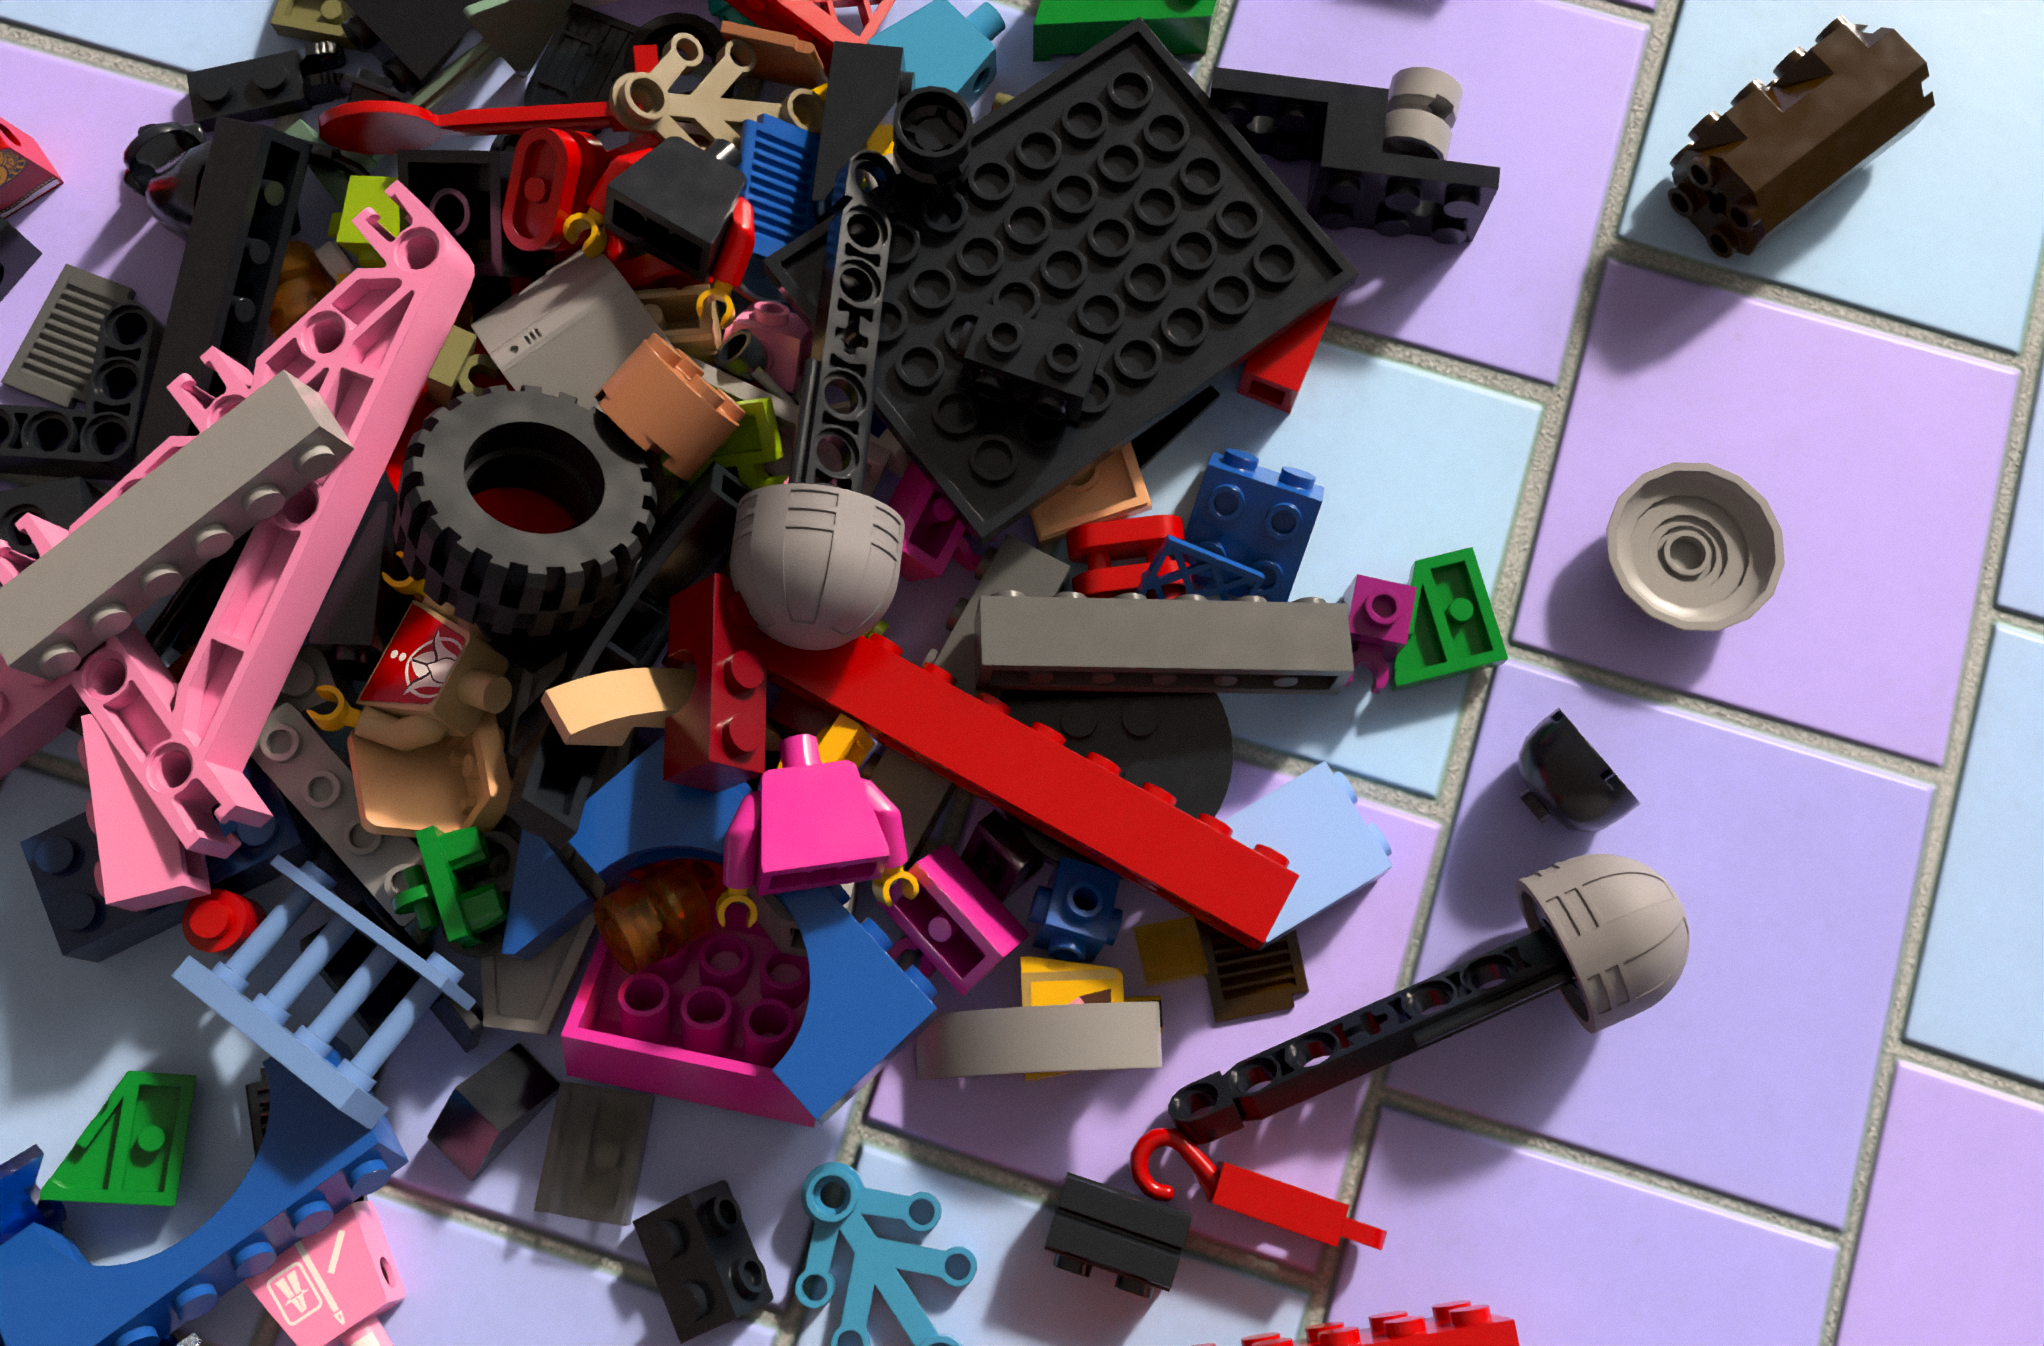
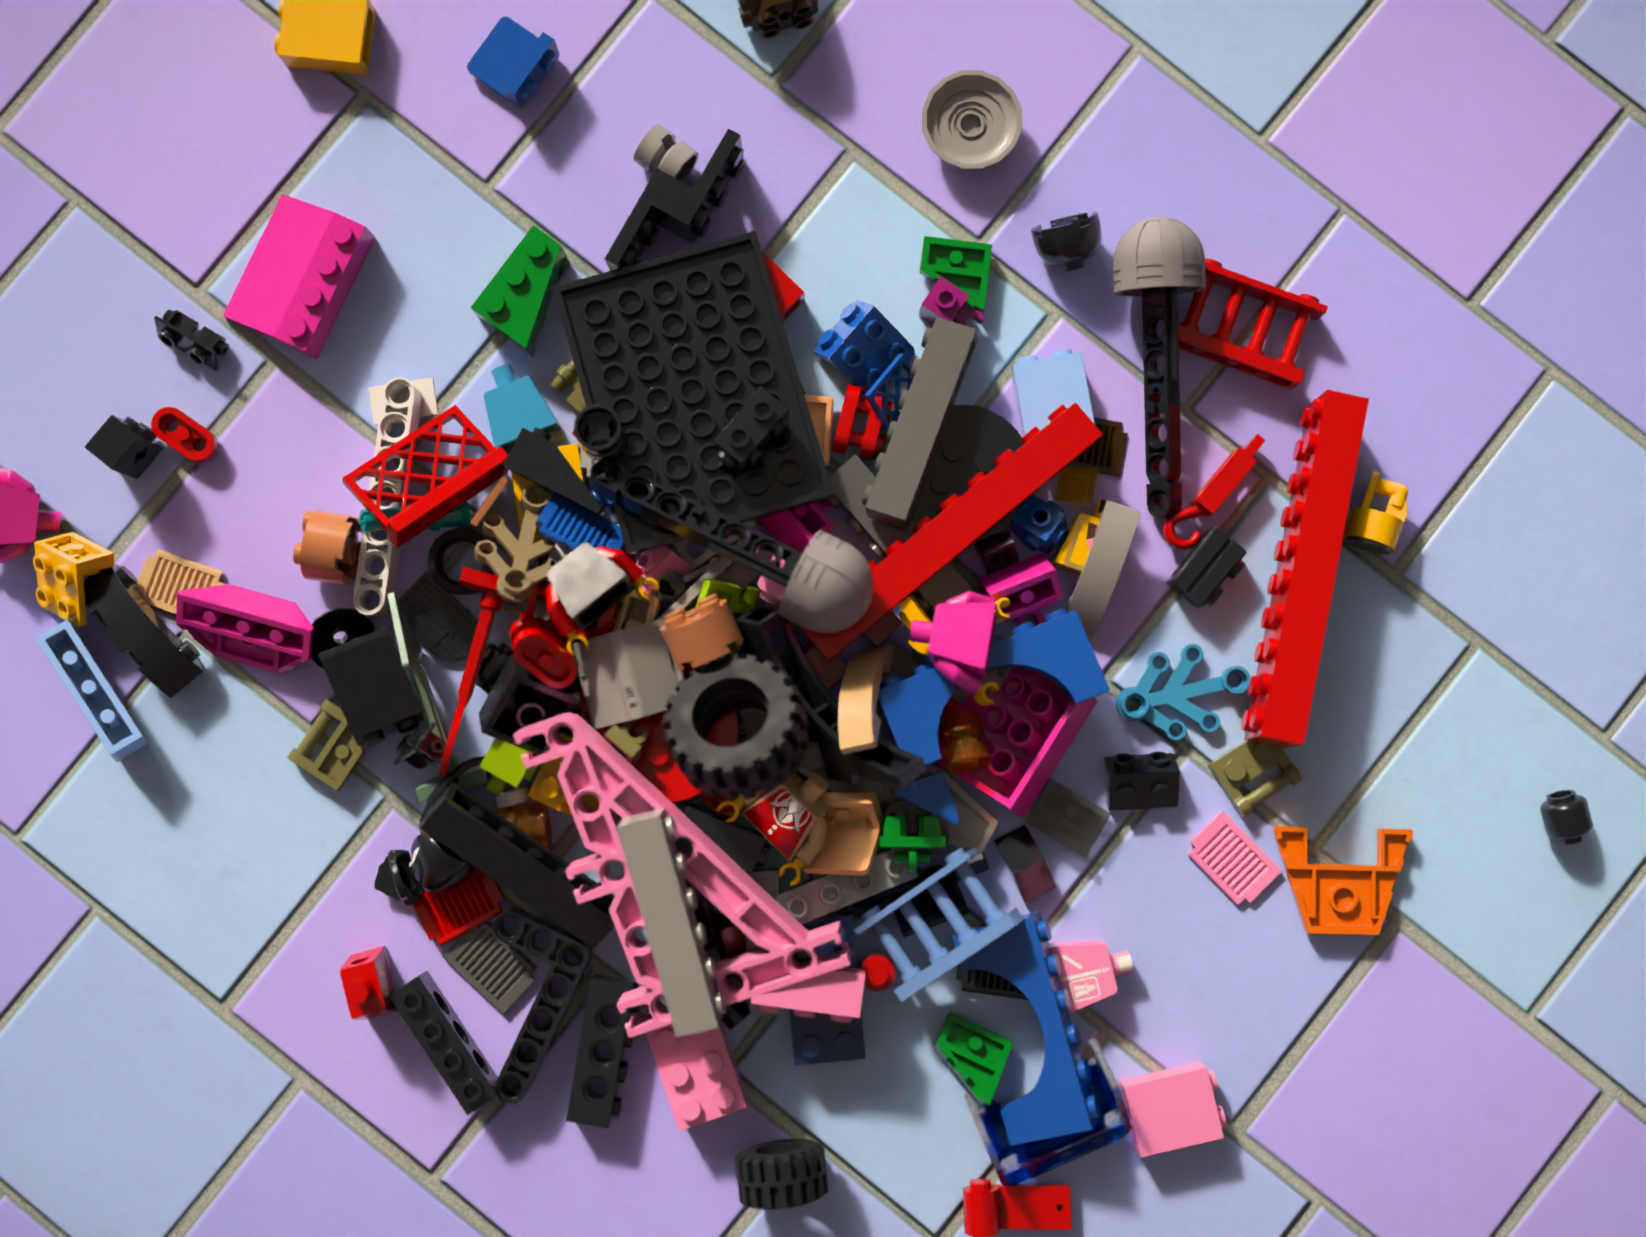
camera: 70 degrees left, 10 degrees up
black hinge [186,41,349,133] -> none
dark red arch [663,573,768,793] -> none
none -> red window [412,870,505,947]
none -> red fence [1178,258,1328,390]

